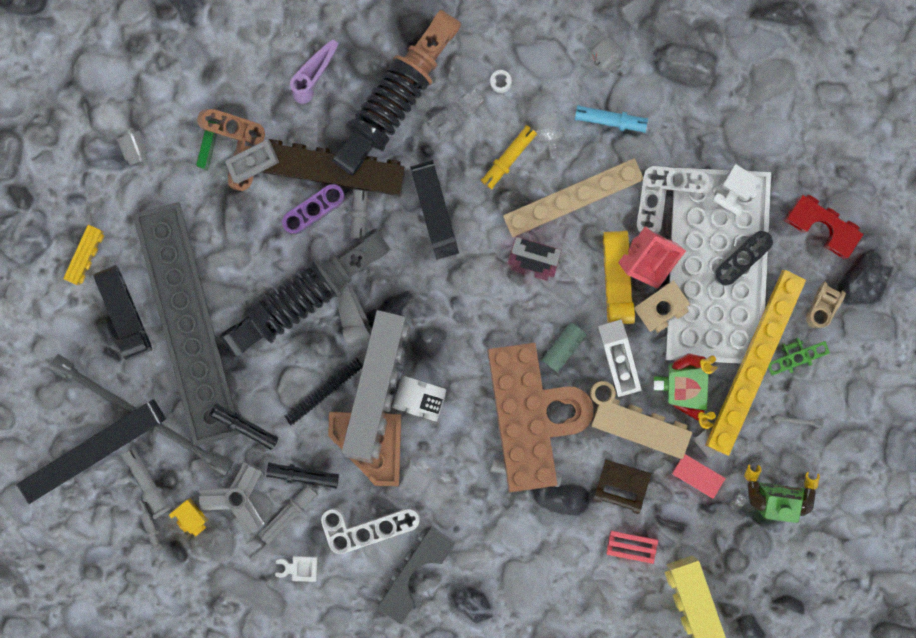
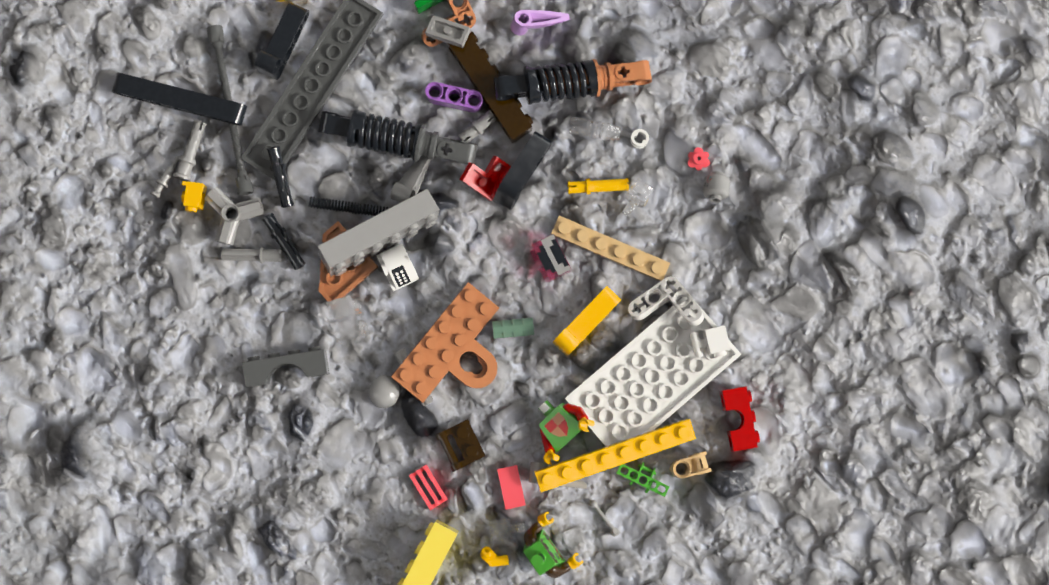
camera: 45 degrees right, 5 degrees down
white plate [275,556,318,582] -> none
white beam [321,507,420,554] -> none
medium azure pin [575,105,648,133] -> none
tan hinge [590,381,692,459] -> none
white brick [598,320,641,397] -> none
coral brick [618,226,686,289] -> none
tan brick [634,280,691,333] -> none
black beam [714,231,773,286] -> none
none -> light grey hair [369,375,400,409]
none -> red plate [459,156,511,201]
none -> yellow arm [480,546,509,567]
none -> coral plant [688,147,710,171]

